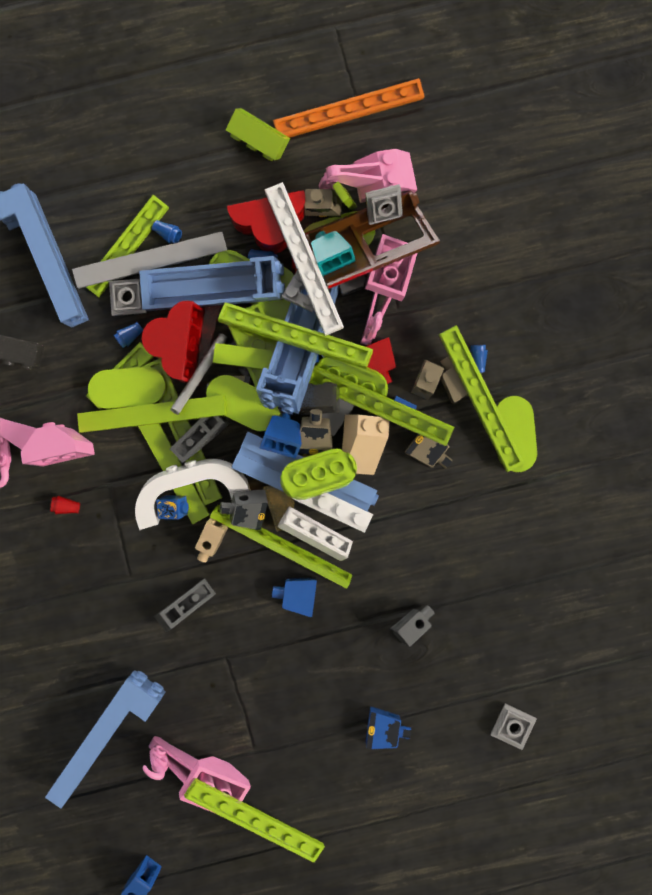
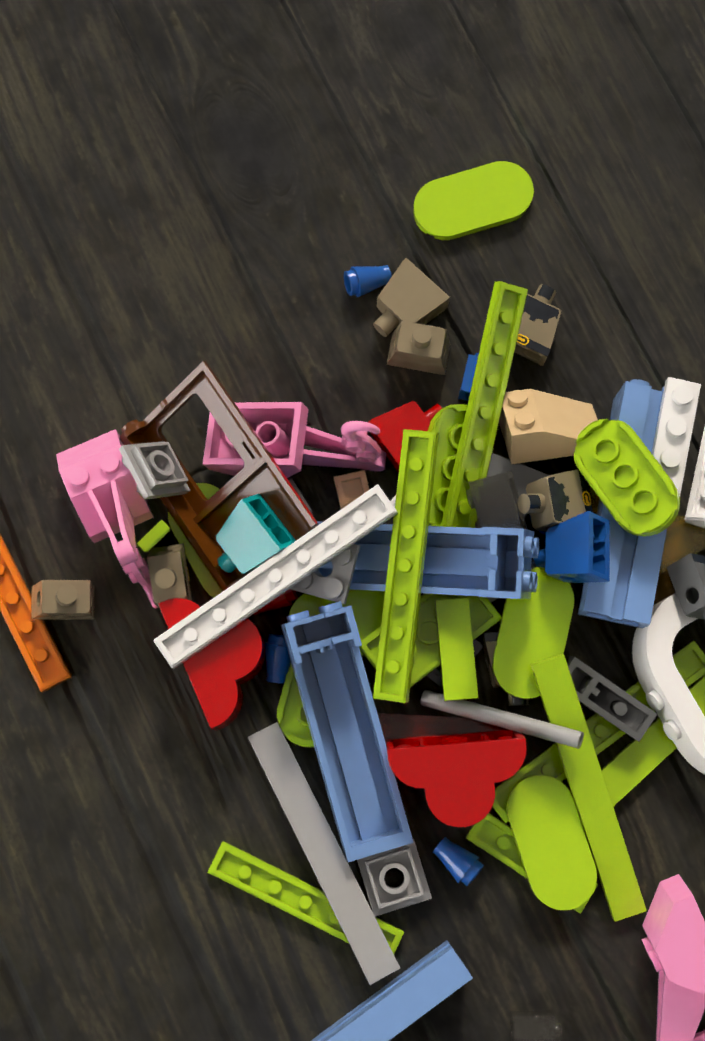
camera: 105 degrees left, 10 degrees down
blue cone [152,220,182,244] -> none
lime brick [226,108,290,161] -> none
lime tile [438,325,524,472] -> none
none -> dark tan torso [31,580,95,620]
none -> light nougat tile [334,470,369,509]

